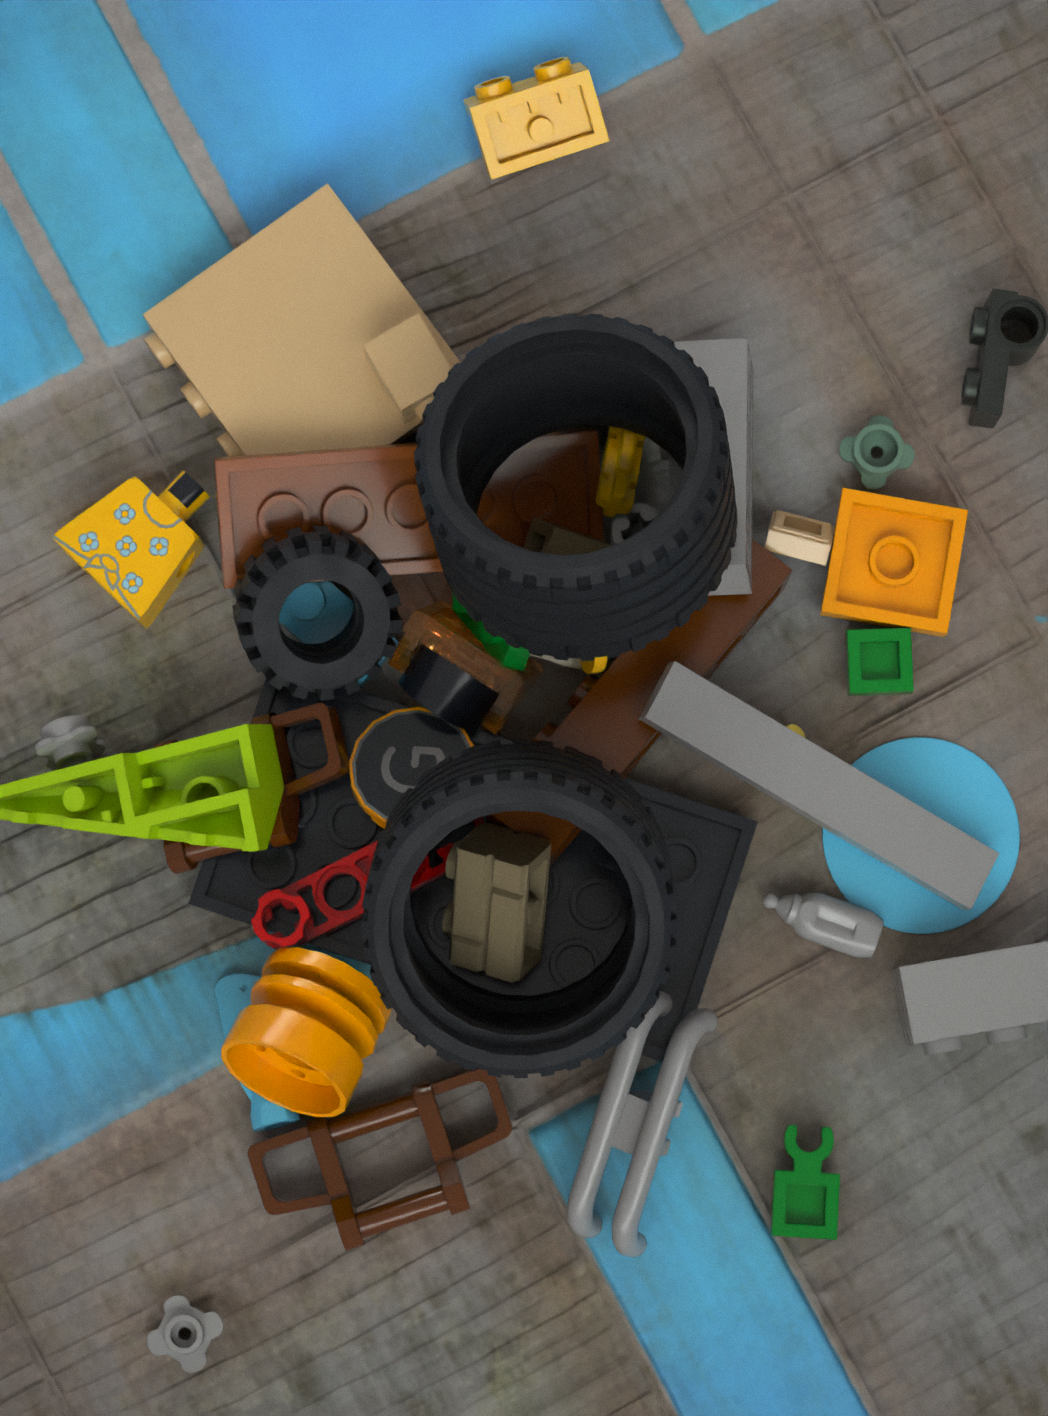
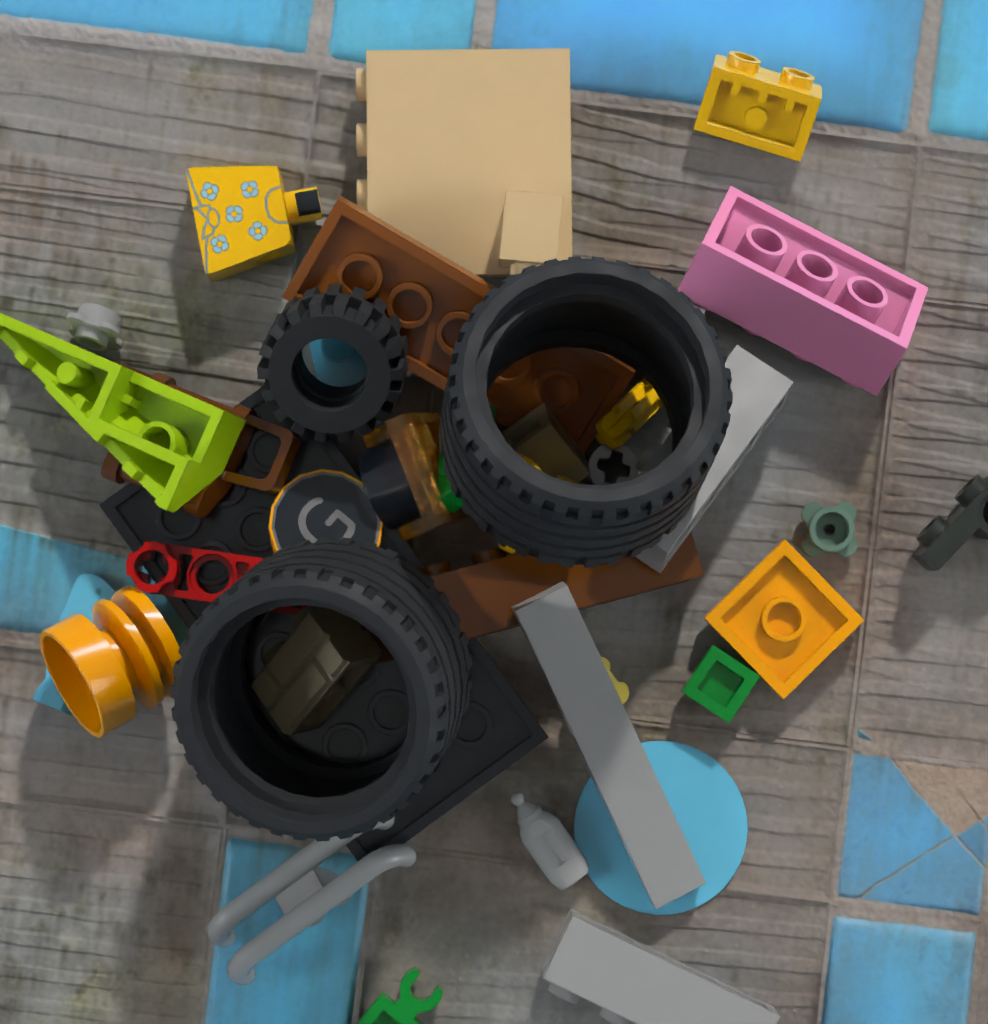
camera: 25 degrees right, 5 degrees up
reddish brown bar [247,1068,512,1251] -> none
tan tile [764,510,834,566] -> none
none -> bright pink slope [677,186,928,396]

